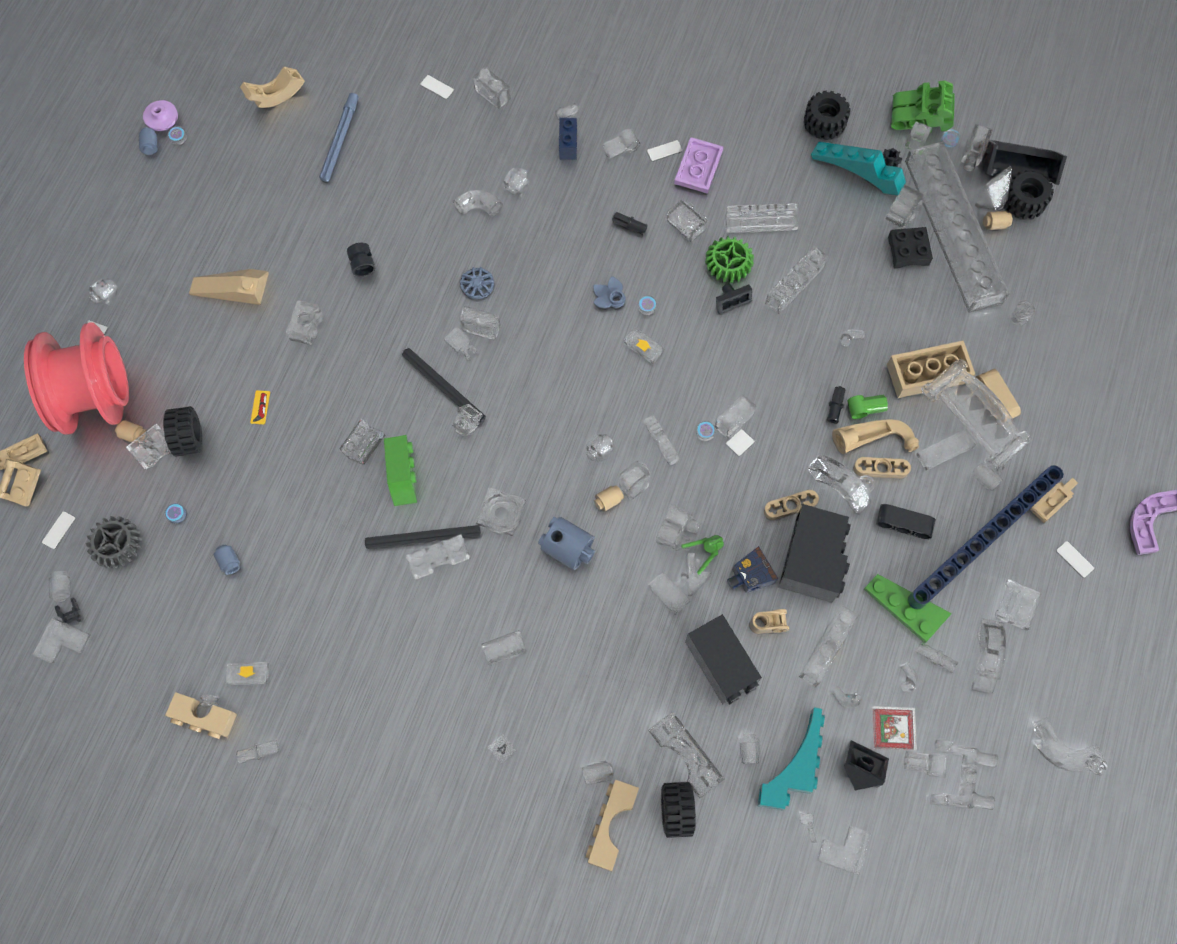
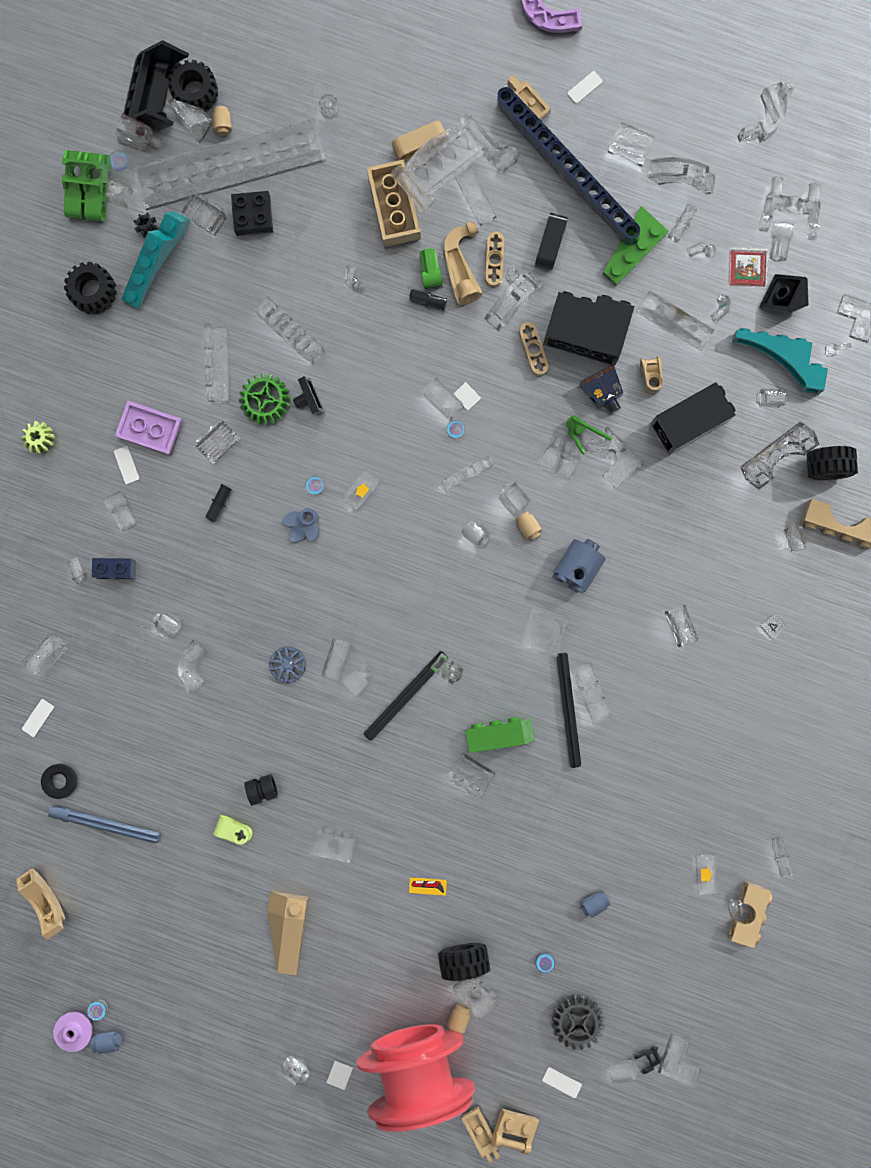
camera: 85 degrees left, 15 degrees up
none -> yellowish green gear [20,421,55,454]
none -> black tyre [41,764,77,799]
none -> yellowish green piece [213,815,253,845]

